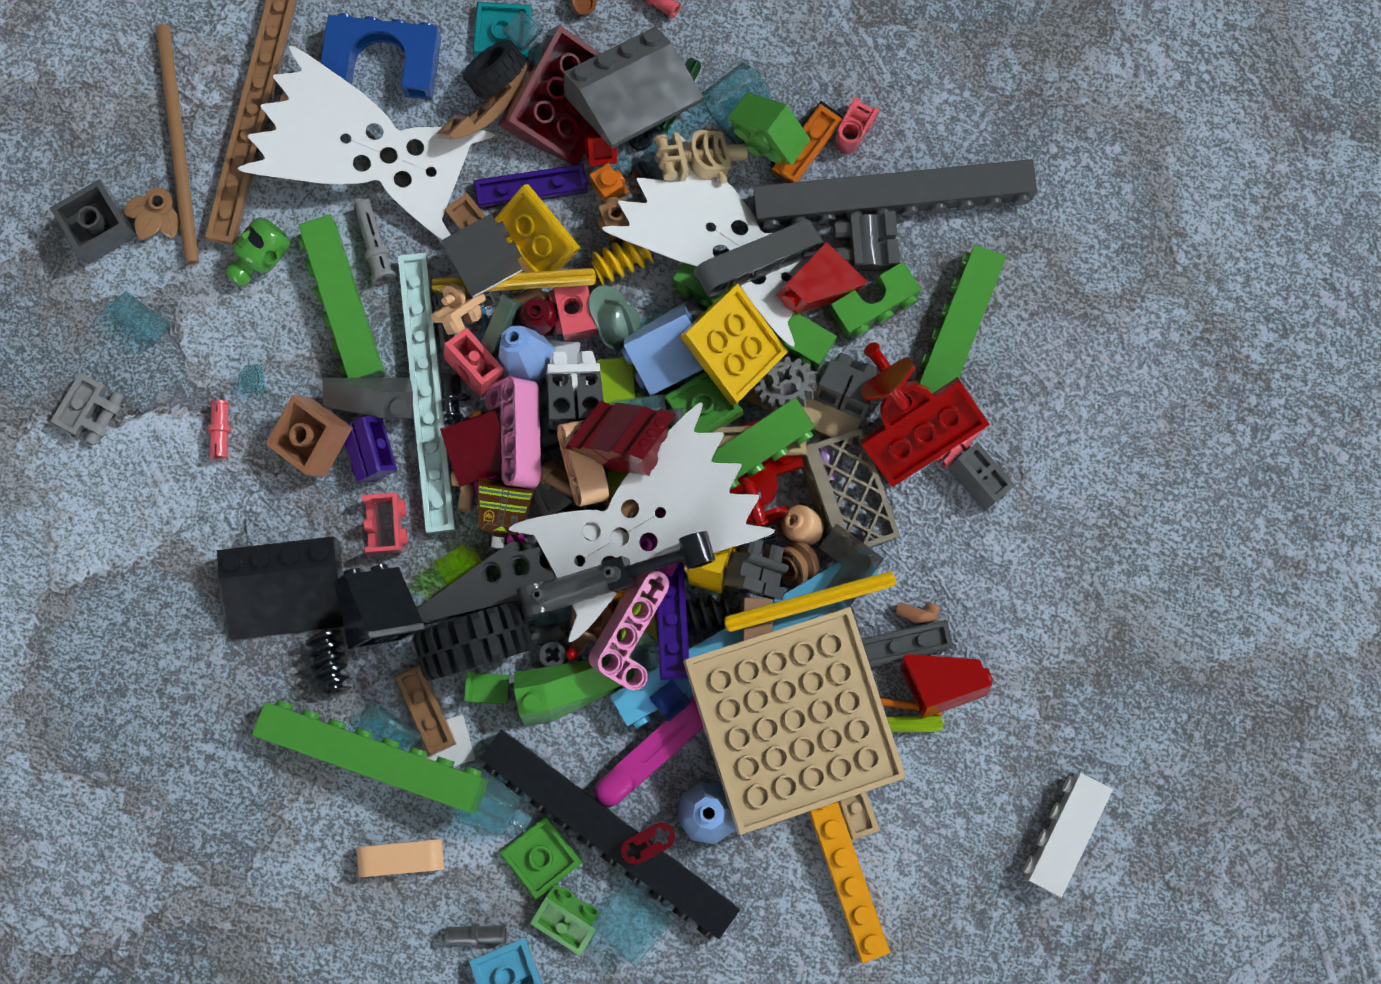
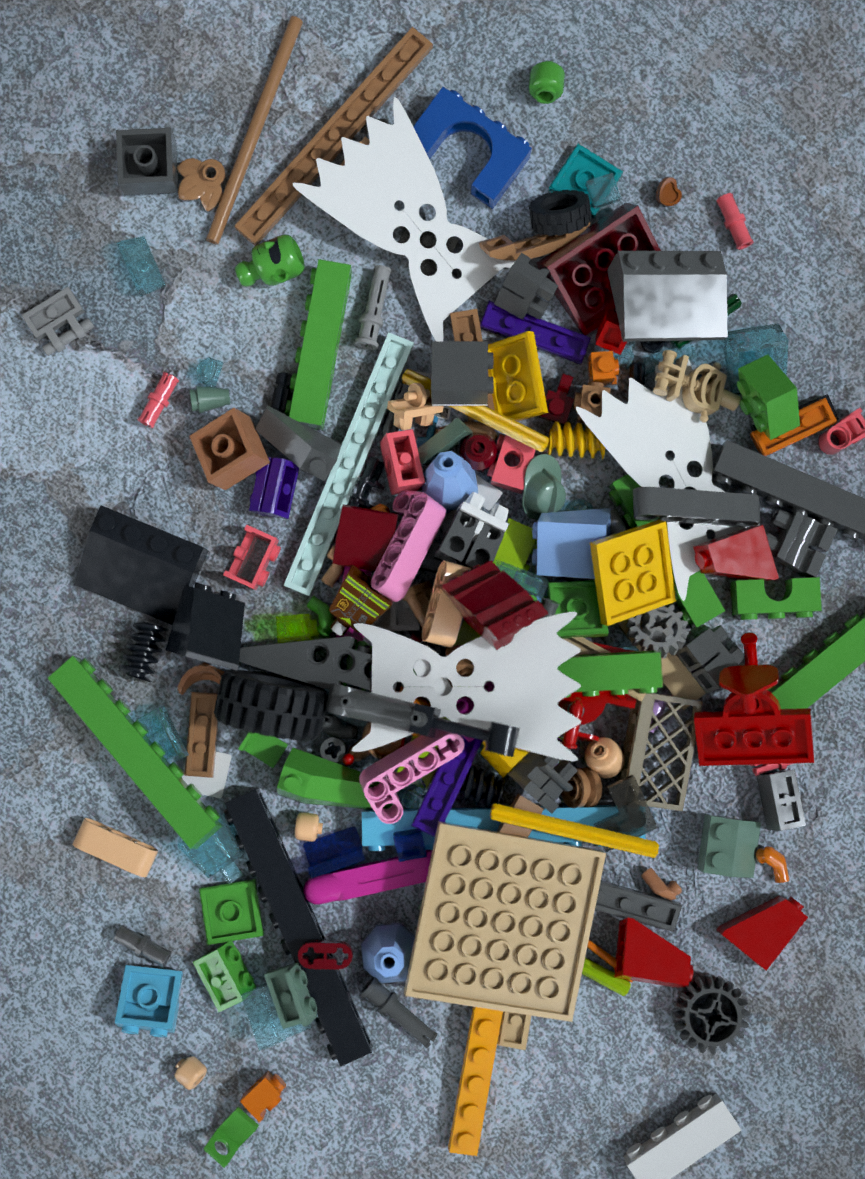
camera: 25 degrees right, 5 degrees up
none -> nougat helmet [177,662,224,695]
none -> sand green cone [189,386,230,414]
none -> sand green bracket [264,962,317,1029]
none -> black axle [271,372,292,413]
none -> light nougat piece [294,812,323,842]
none -> clear blue panel [303,826,366,879]
none -> bright green arm [306,596,336,636]
none -> dark grey pin [359,977,438,1048]
none -> dark grey hips [494,253,559,320]
none -> dark red plate [539,374,574,426]
none -> dark grey gear [672,975,750,1055]
none -> sand green slope [697,813,761,878]
none -> red slope [716,895,808,971]
none -> orange arm [756,846,790,883]

